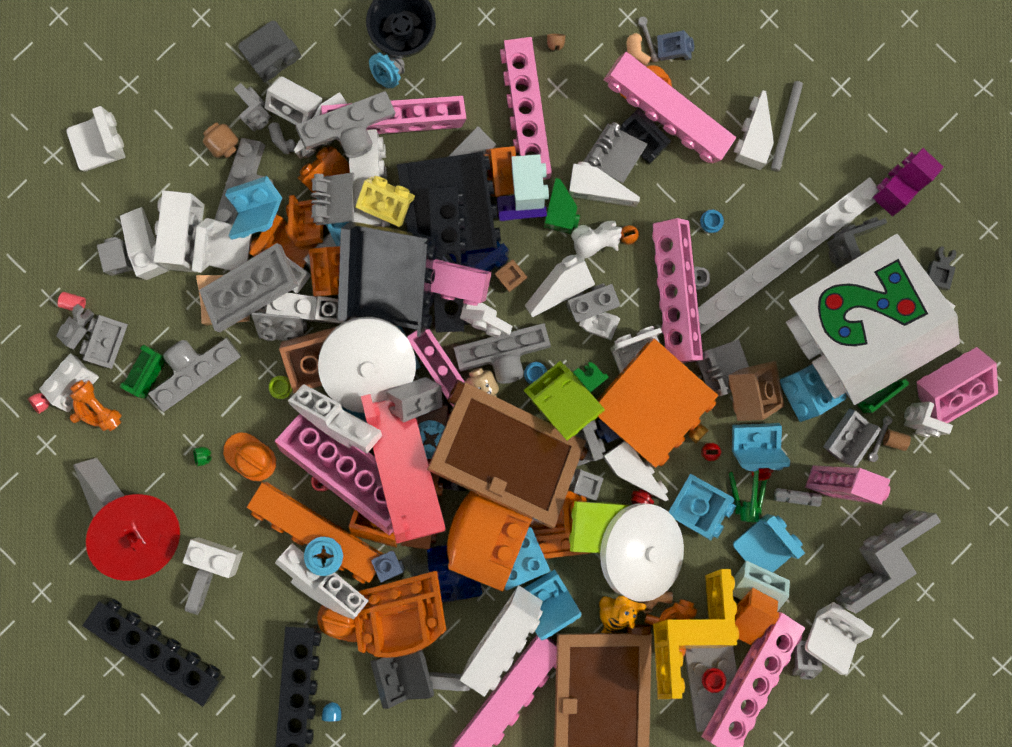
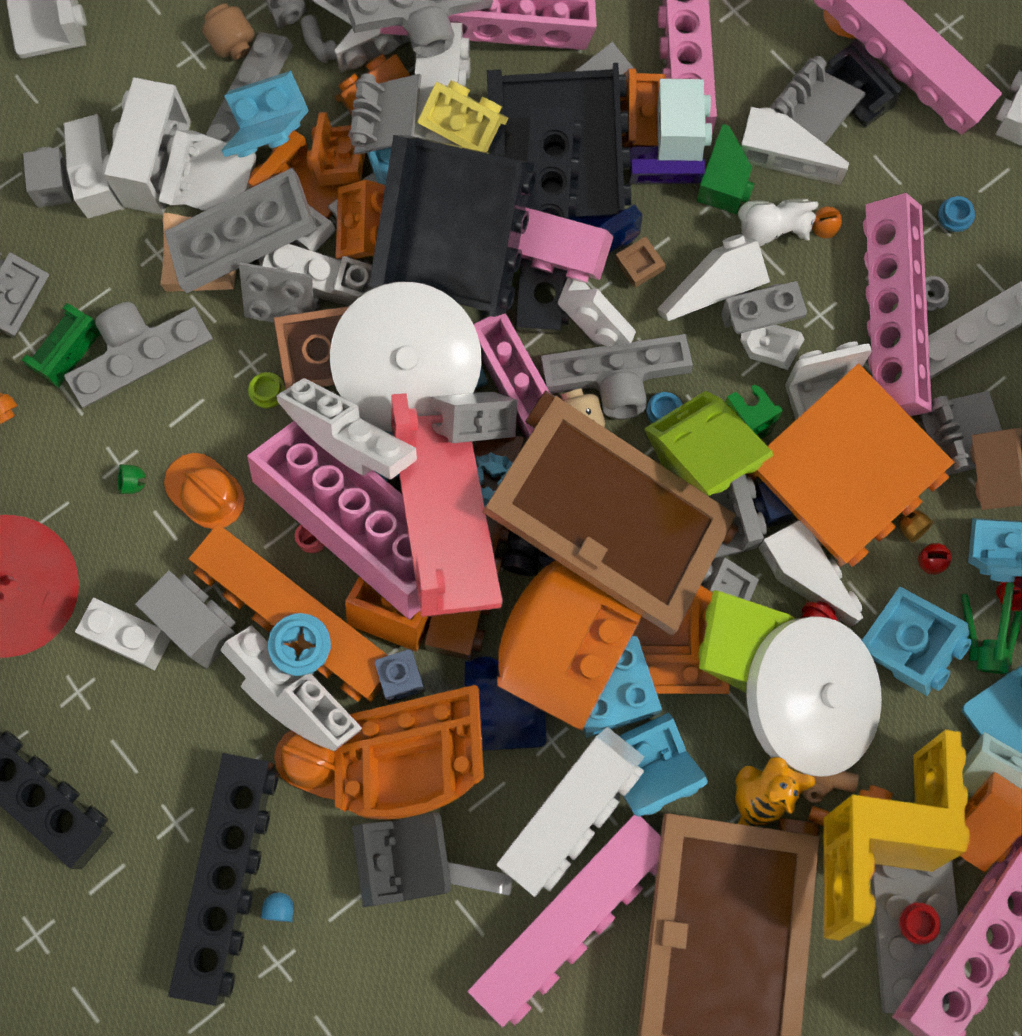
camera: 15 degrees right, 10 degrees down
light grey beam [185,569,213,615] -> none
none -> light grey brick [135,571,237,669]

